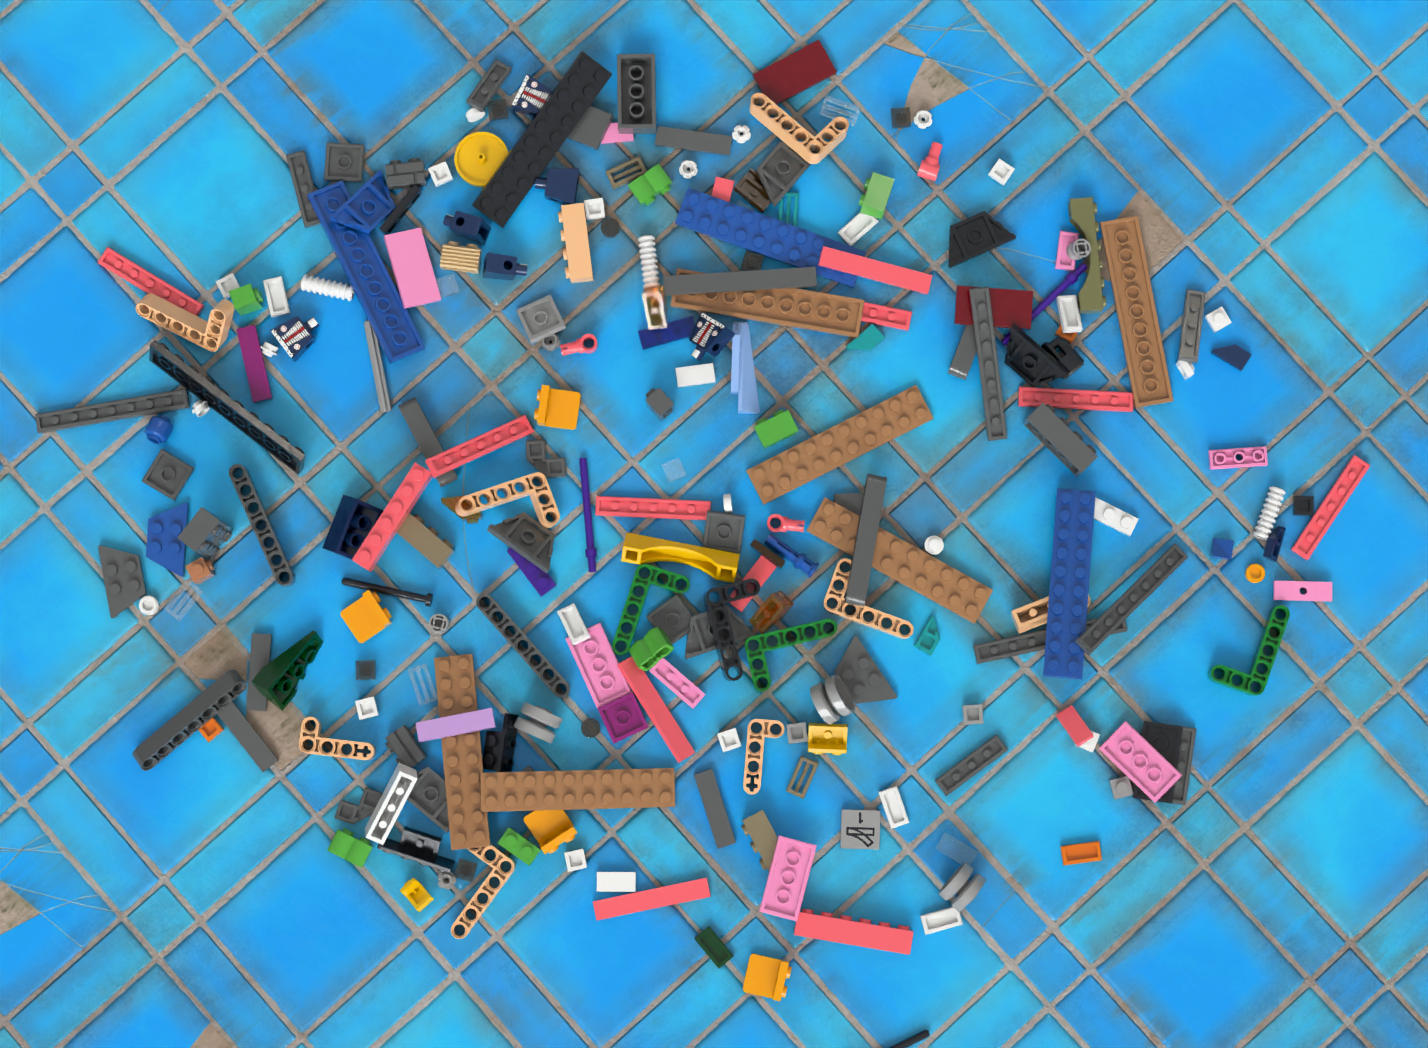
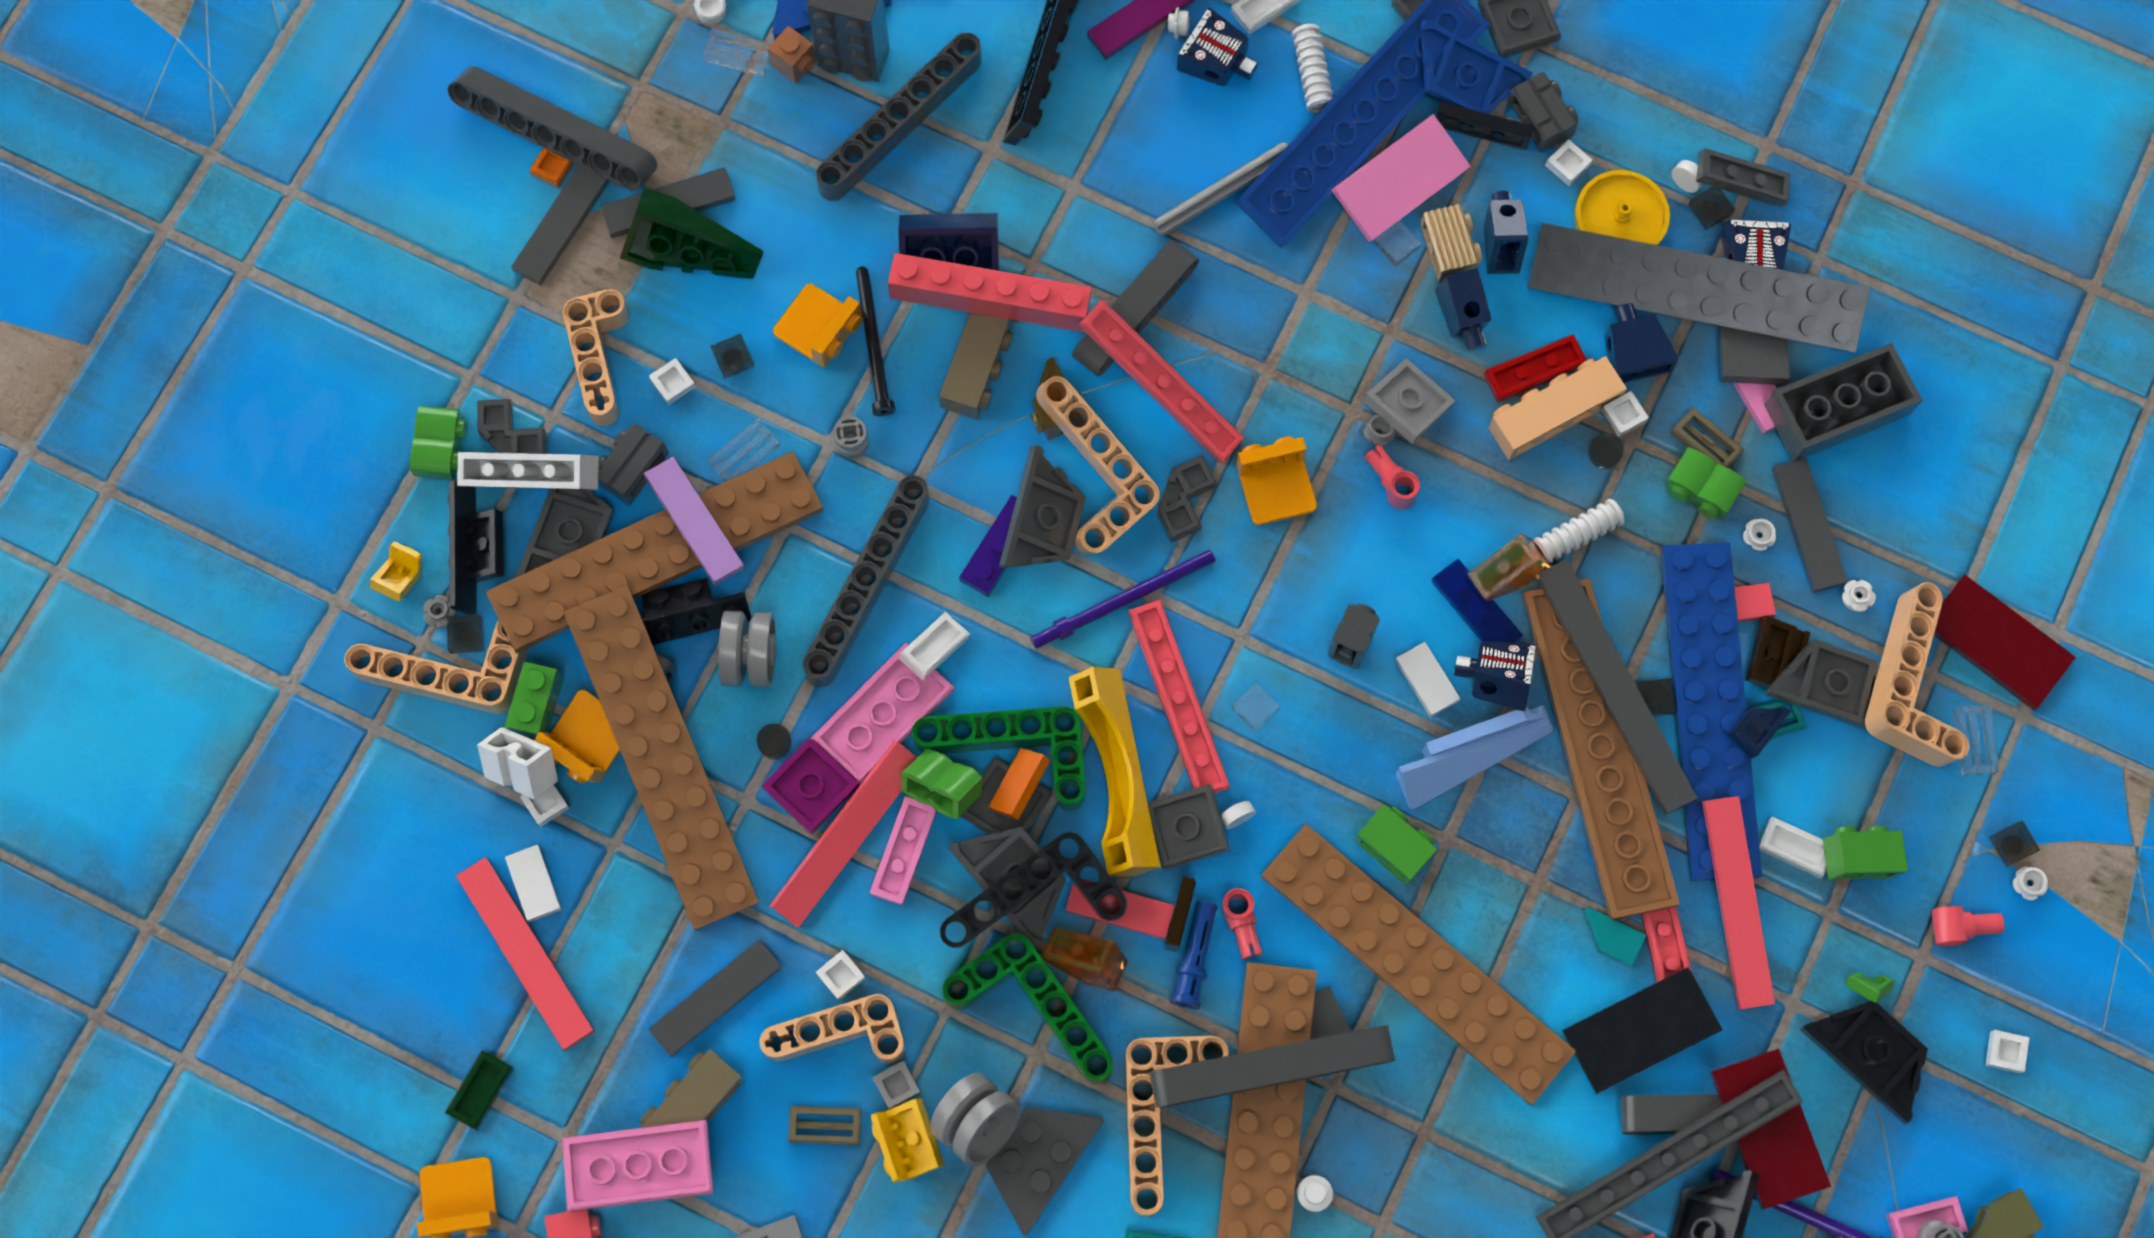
camera: 65 degrees right, 10 degrees down
none -> white brick [477,727,558,799]
none -> orange tile [988,748,1051,820]
none -> red tile [1483,334,1587,403]
none -> black tile [1562,967,1723,1094]
none -> dark blue tile [1727,708,1791,758]
none -> bright green tile [1845,972,1896,1003]

